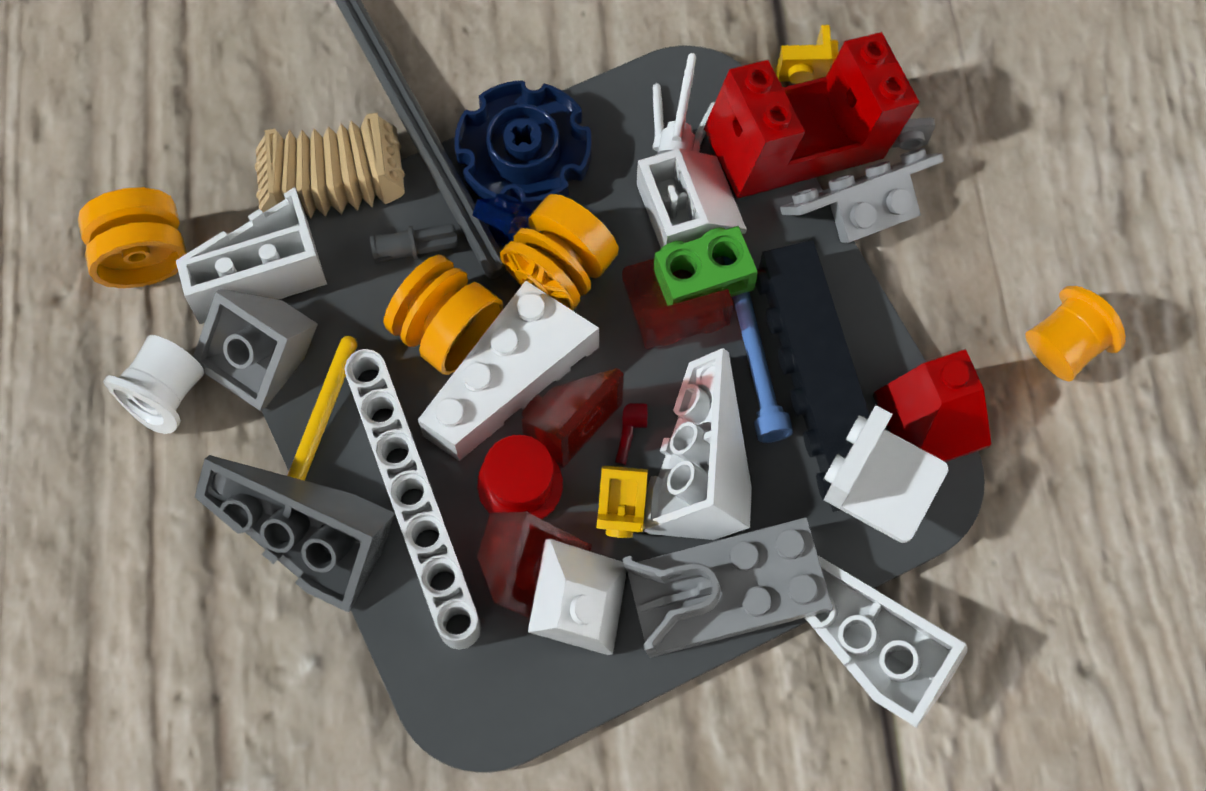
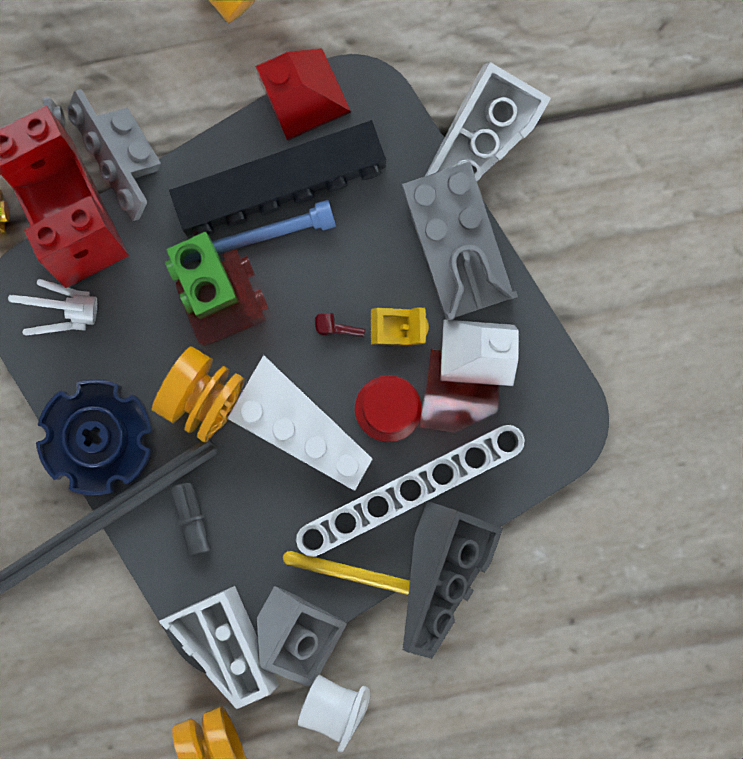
camera: 95 degrees left, 15 degrees up
tan piece [255,112,405,219] -> none
light orange wheel [383,254,503,375] -> none
clear blue bracket [472,194,534,246] -> none
clear red slope [521,368,624,468] -> none
white slope [637,148,747,248] -> none
white wedge [643,348,752,540] -> none
white bracket [824,405,948,543] -> none

